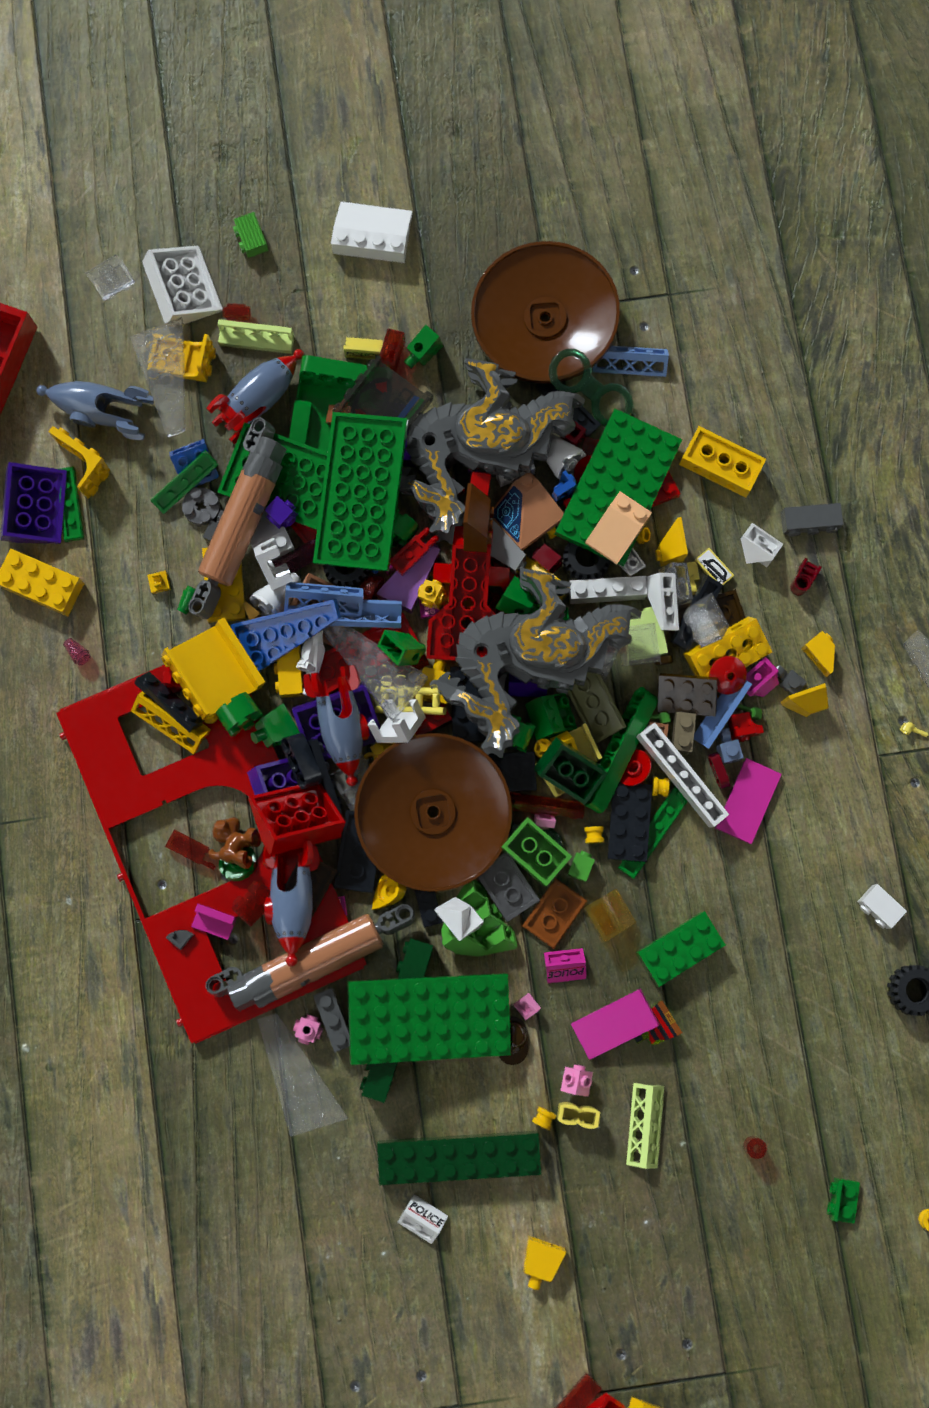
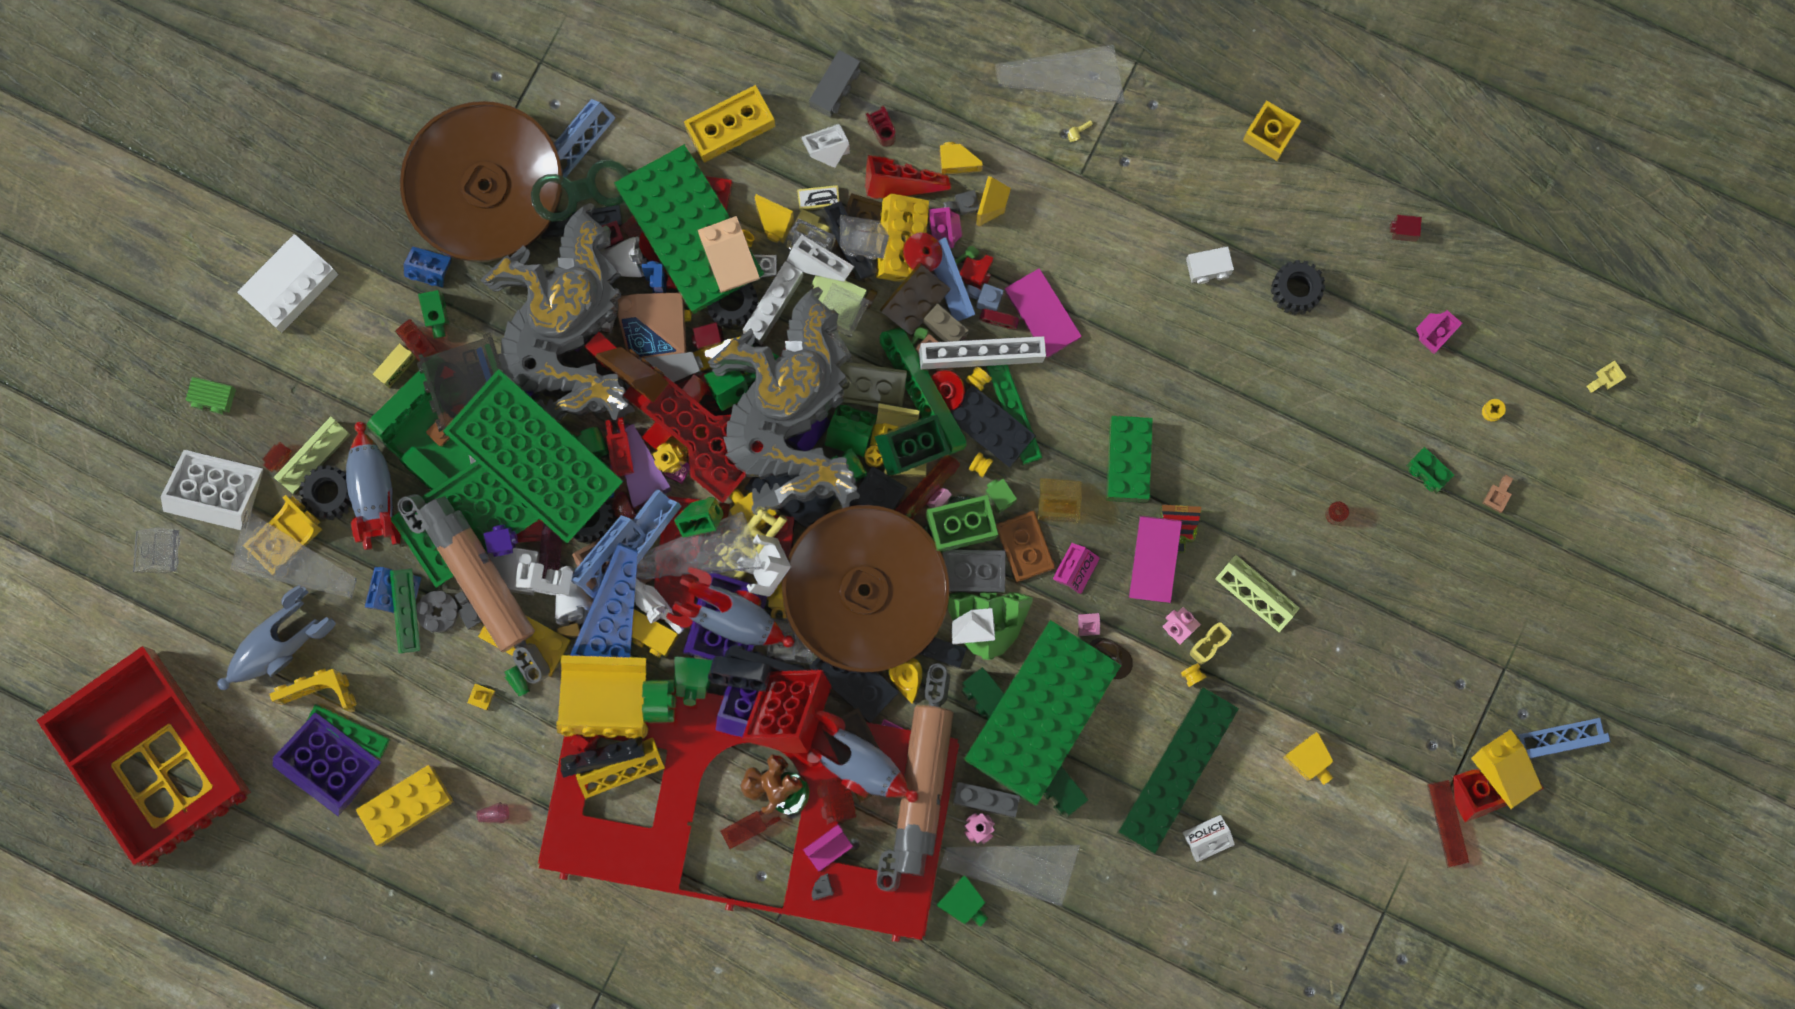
camera: 55 degrees left, 0 degrees up
none -> black tyre [299,465,353,520]
none -> blue bracket [404,246,451,288]
none -> red wedge [865,155,951,199]
none -> green torso [937,875,988,927]
none -> nougat plate [1483,475,1513,513]

